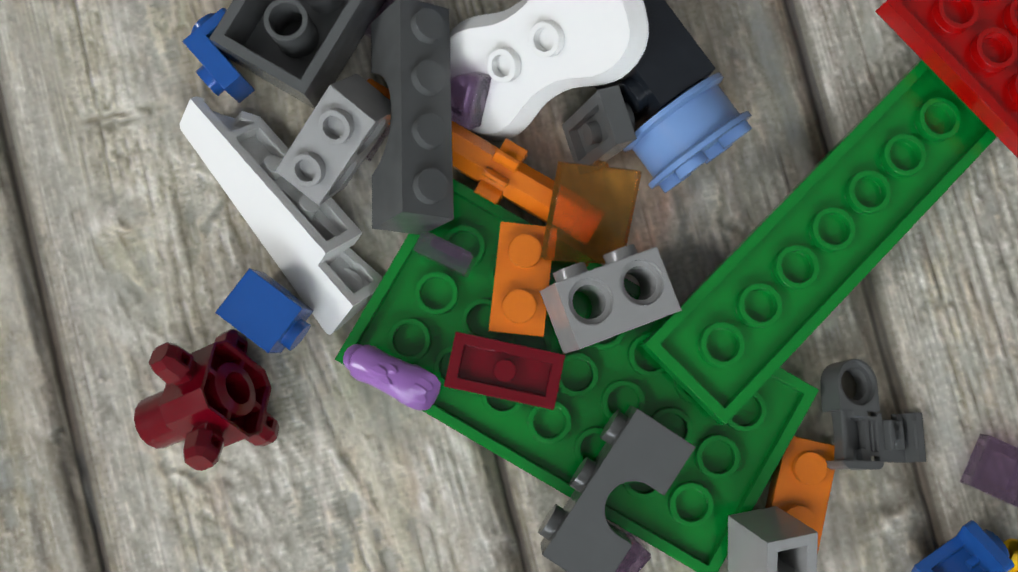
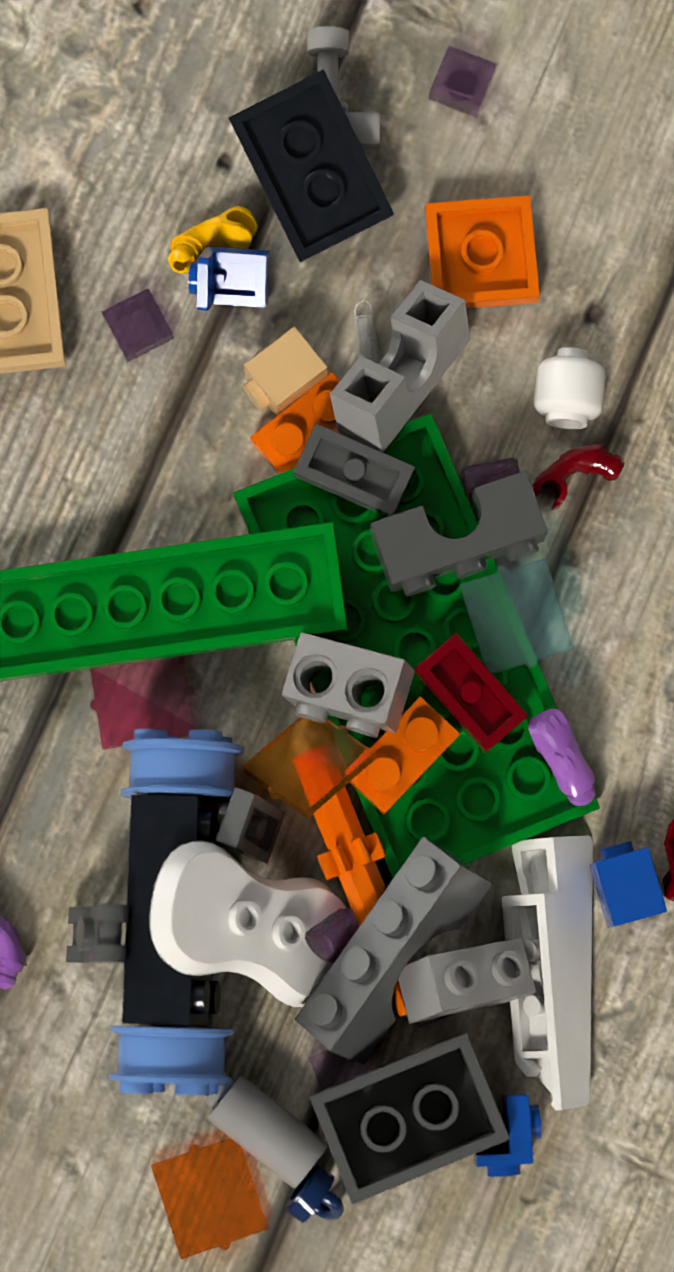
camera: 145 degrees left, 5 degrees down
tile [413,231,475,278] -> none
dark grey piece [820,359,926,470] -> none
none -> clear pink piece [90,656,195,750]
none -> tan brick [243,326,328,416]
none -> dark grey plate [294,424,415,517]
none -> clear light blue piece [459,559,574,674]

